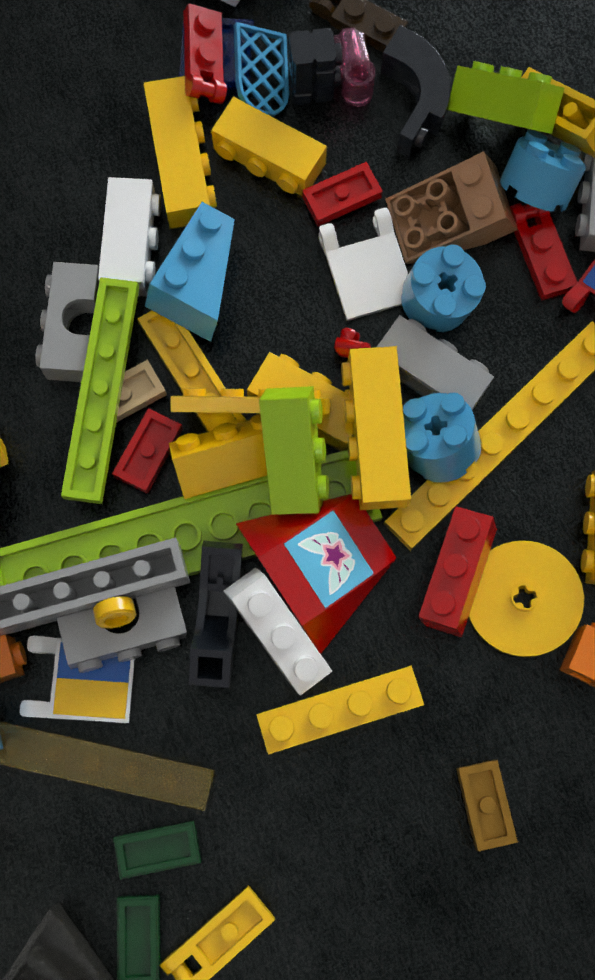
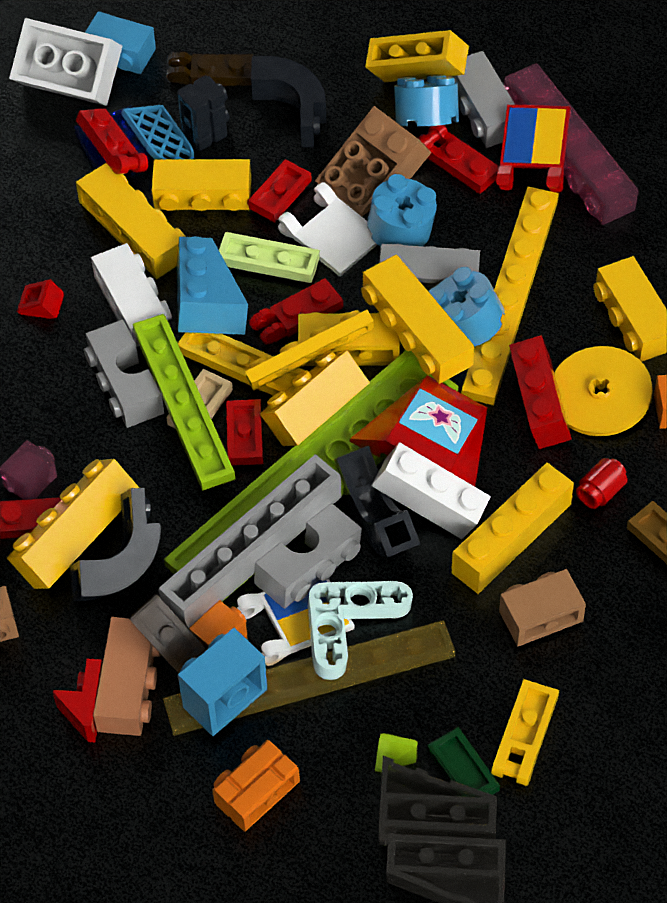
camera: 25 degrees left, 20 degrees down
yellow tile [93,596,136,628] -> none
dark green tile [113,820,202,880] -> none
lime brick [259,386,330,515] -> none
clear pink piece [334,27,375,106] -> none
red arm [334,328,371,358] -> none
lime brick [447,61,564,134] -> none
none -> red slope [17,279,64,319]
none -> yellowish green plate [219,232,320,283]
none -> red hinge [249,278,344,345]
none -> light aqua beam [307,581,413,680]
none -> lime slope [375,733,418,772]
none -> medium nougat brick [499,569,586,647]
none -> red brick [576,458,627,509]

